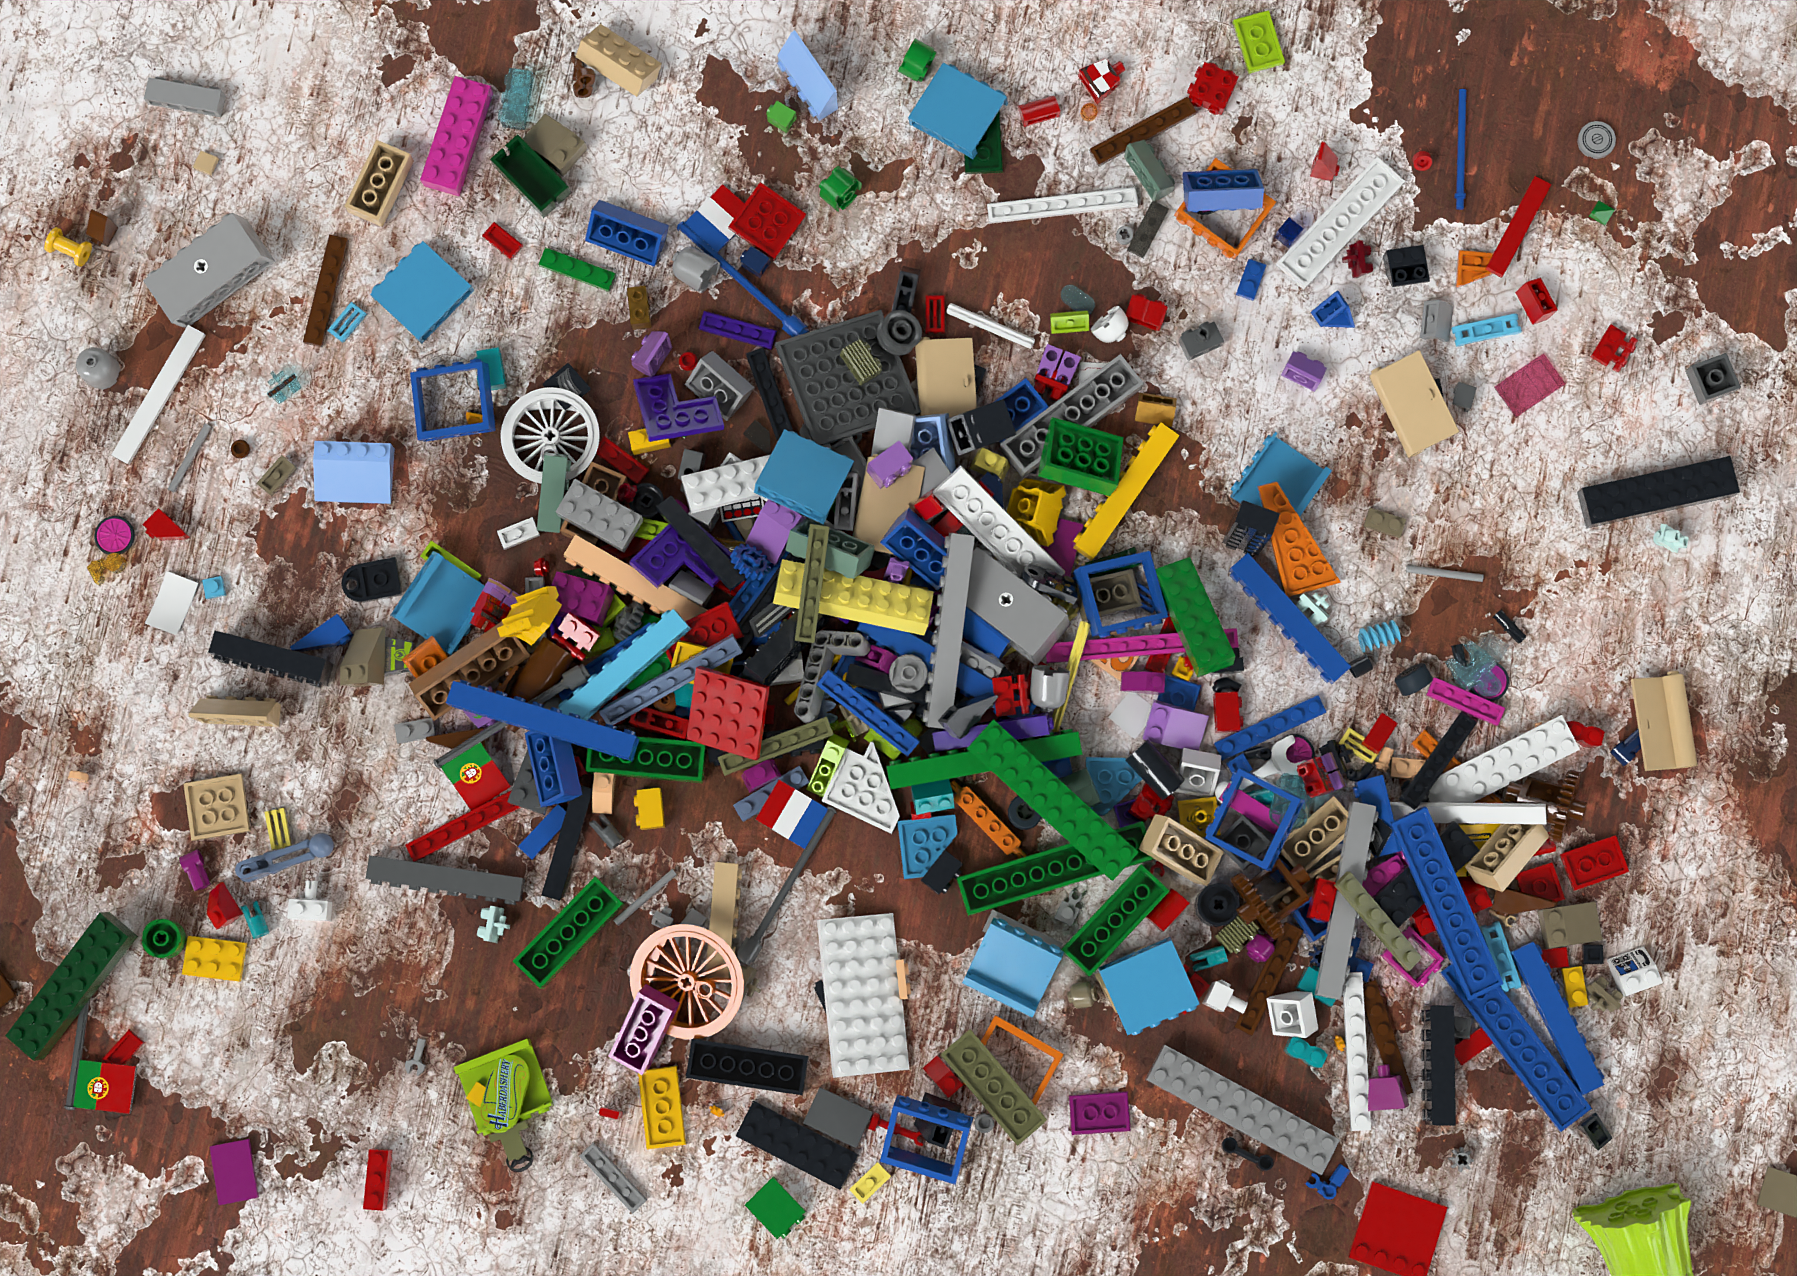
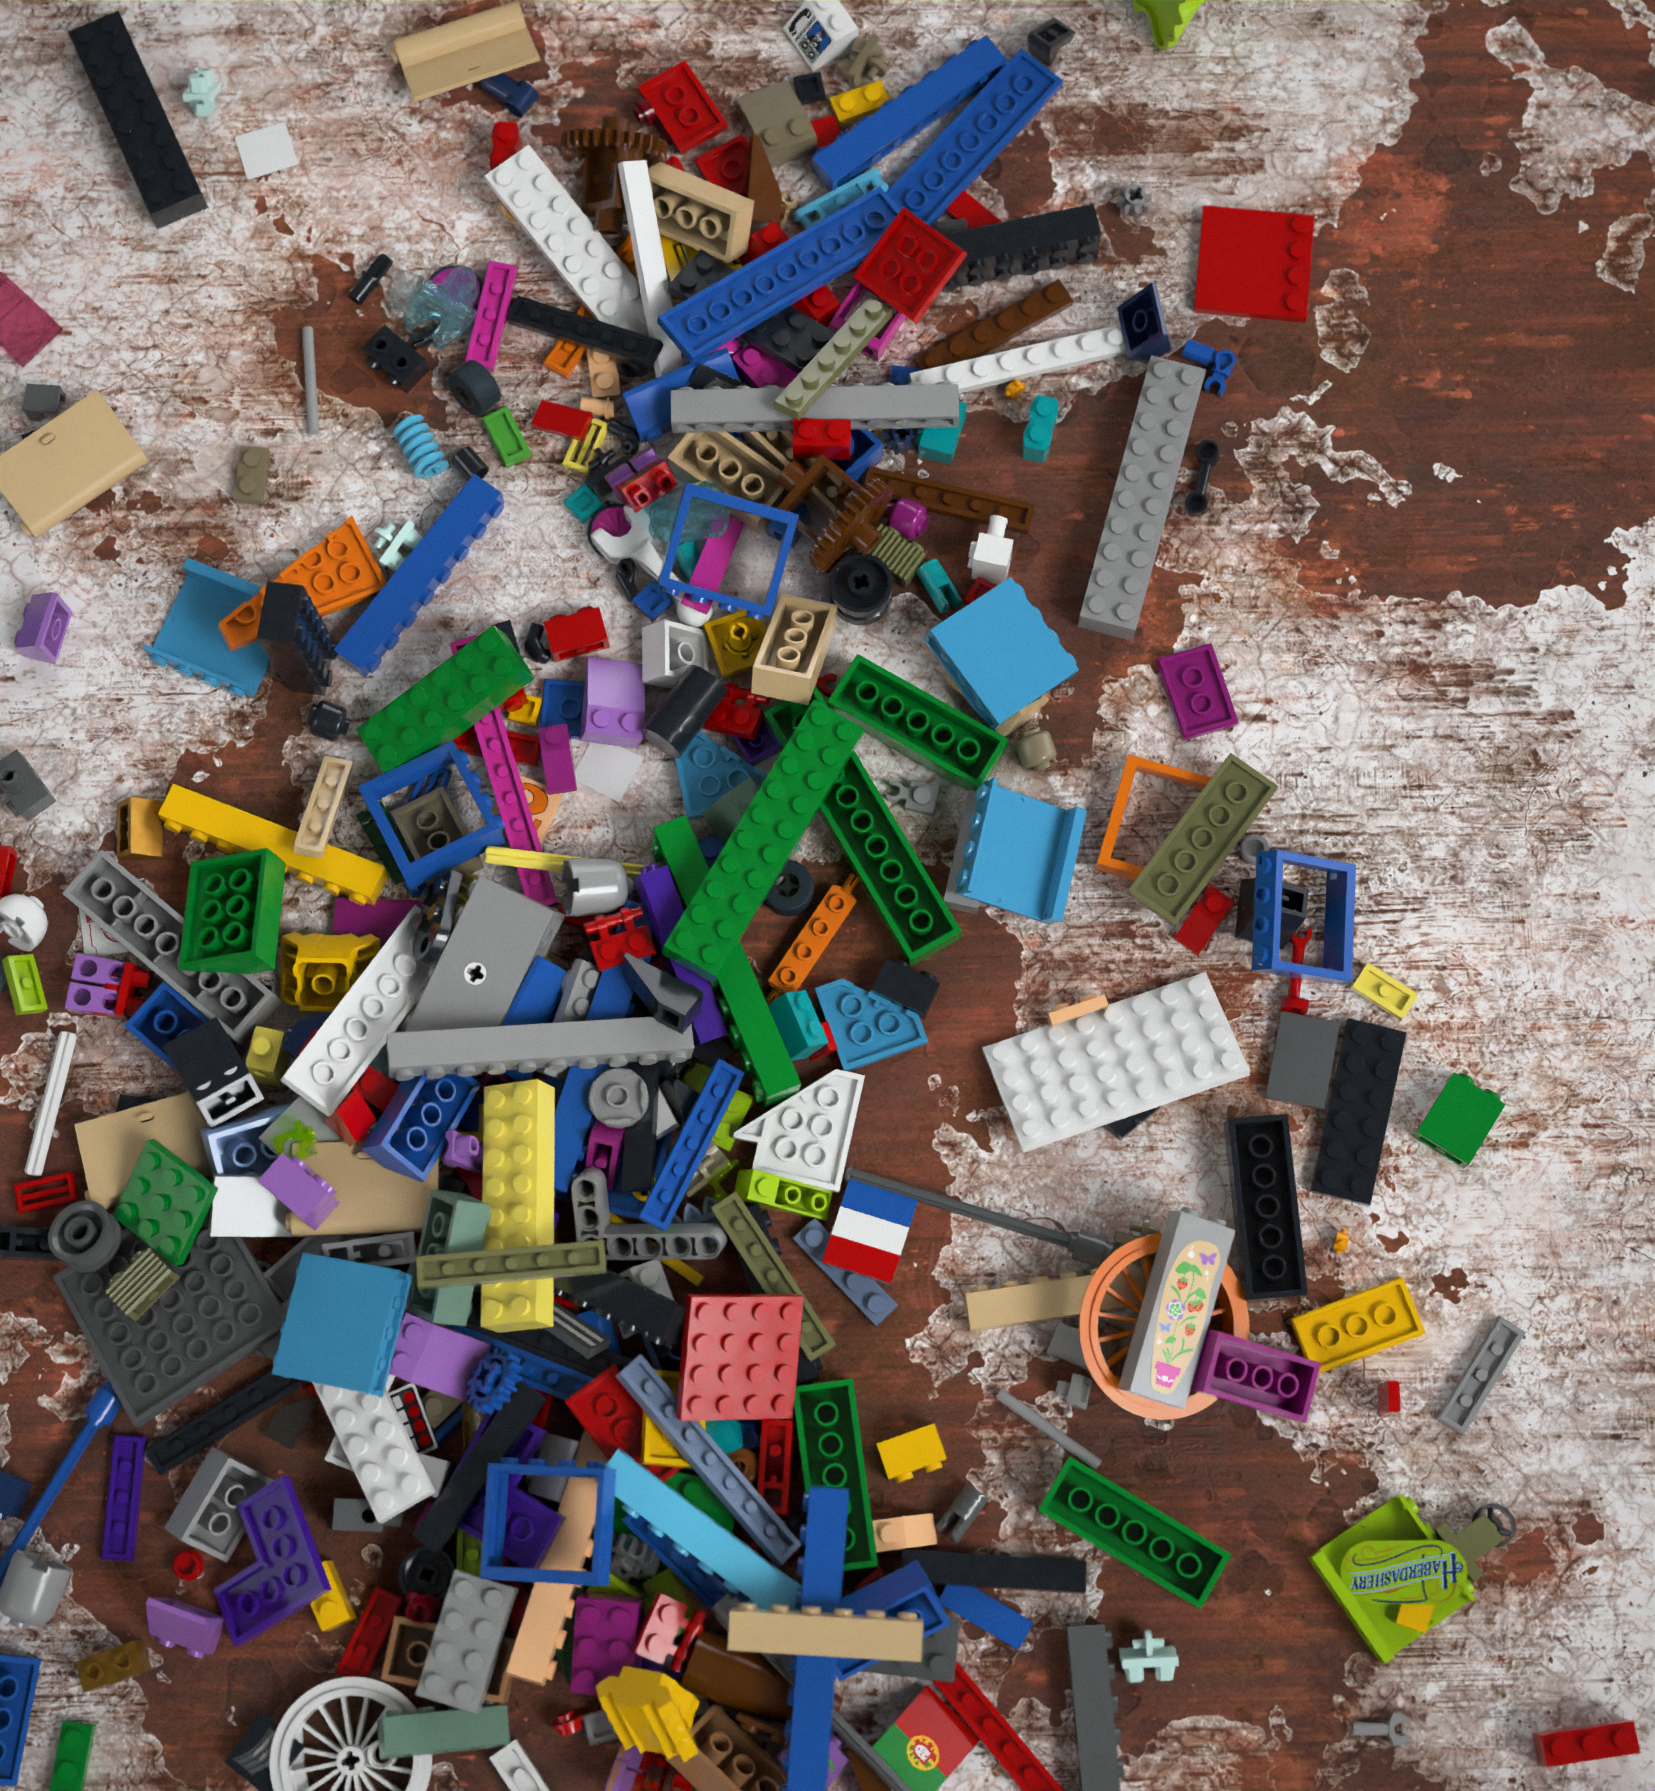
camera: 100 degrees left, 5 degrees down
magenta torso [741,759,782,793] -> none
red brick [1146,888,1190,932] -> none
blue plate [1214,695,1327,761] -> none
dark grey brick [1219,815,1271,871] -> none
white slope [1267,991,1318,1038] -> none
magenta torso [1368,1064,1409,1111] -> none
none -> green plate [112,1139,219,1266]
none -> white sticker [235,122,298,180]
none -> clear neon green bracket [272,1119,318,1160]
none -> tan plate [293,755,353,859]
none -> black head [306,700,351,742]
none -> black brick [362,325,430,393]
none -> blue window [480,1457,616,1586]
none -> bright green tile [481,405,532,468]
none -> teal tile [563,483,604,524]
none -> dark red plate [633,99,657,126]
none -> tan brick [728,1602,924,1662]
none -> red plate [853,207,968,324]
none -> dark blue slope [1117,282,1171,361]
none -> brick [1117,1207,1236,1409]

